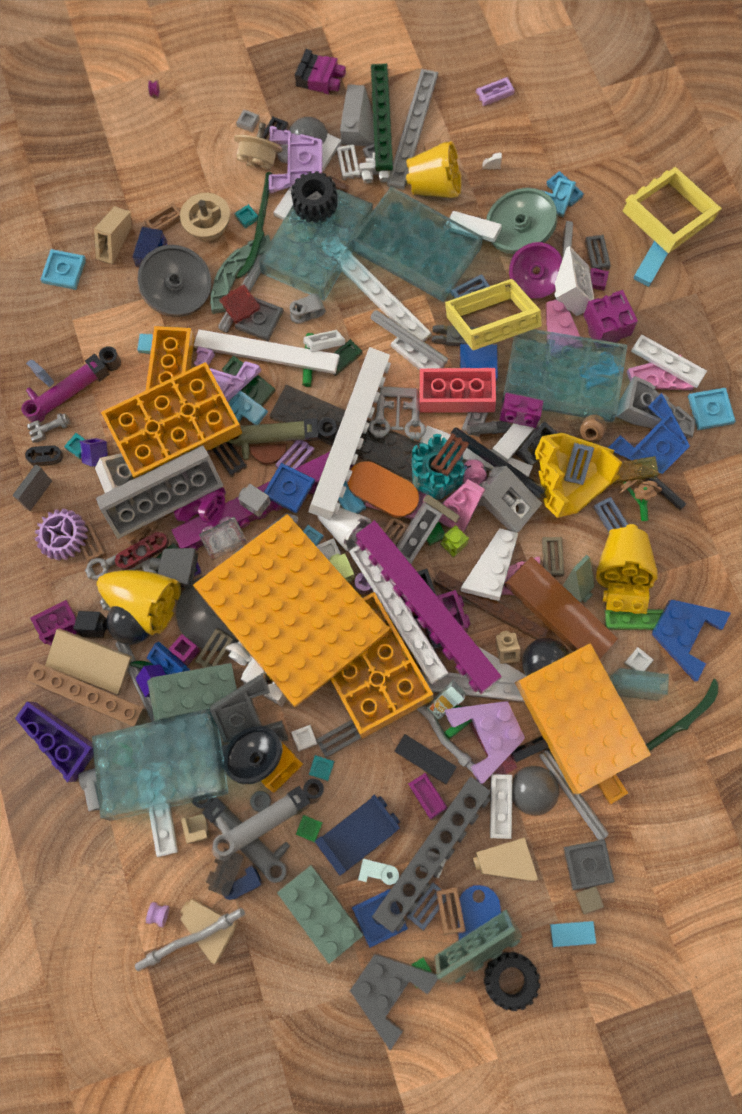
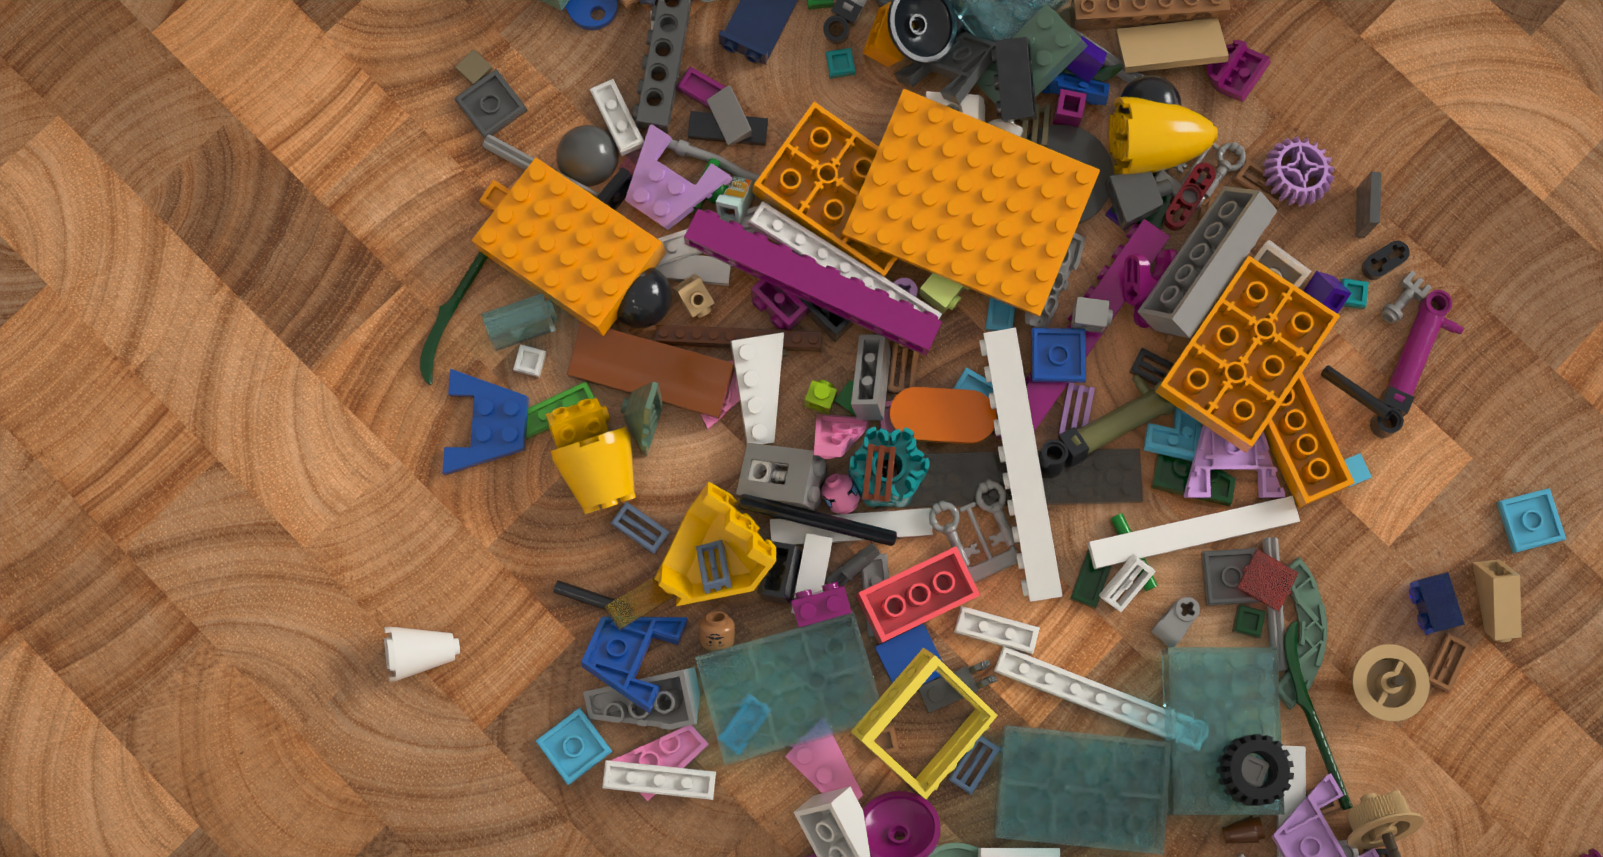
camera: 145 degrees right, 5 degrees up
sand blue tile [26,360,54,387] -> none
black brick [73,611,108,638] -> none
dark grey dish [137,245,211,317] -> none
clear slope [199,516,247,560] -> none
teal tile [234,204,258,229] -> none
copper tile [249,443,287,465] -> none
white tile [291,725,318,752] -> none
white tile [316,538,341,560] -> none
dark grey tile [316,720,361,758] -> none
white cone [318,507,372,552] -> none
light grey axle [371,310,448,367] -> none
dark tan tile [423,495,460,523] -> none
tan slope [473,838,538,881] -> none
dark tan tile [542,537,564,576] -> none
medium azure tile [550,921,596,947] -> none
magenta piece [583,290,638,347] -> none
medium nougat plant [619,480,662,521] -> none
none -> light grey slope [707,85,752,146]
none -> black brick [991,37,1037,123]
none -> dark green tile [1232,604,1266,638]
none -> black piece [1321,365,1393,420]

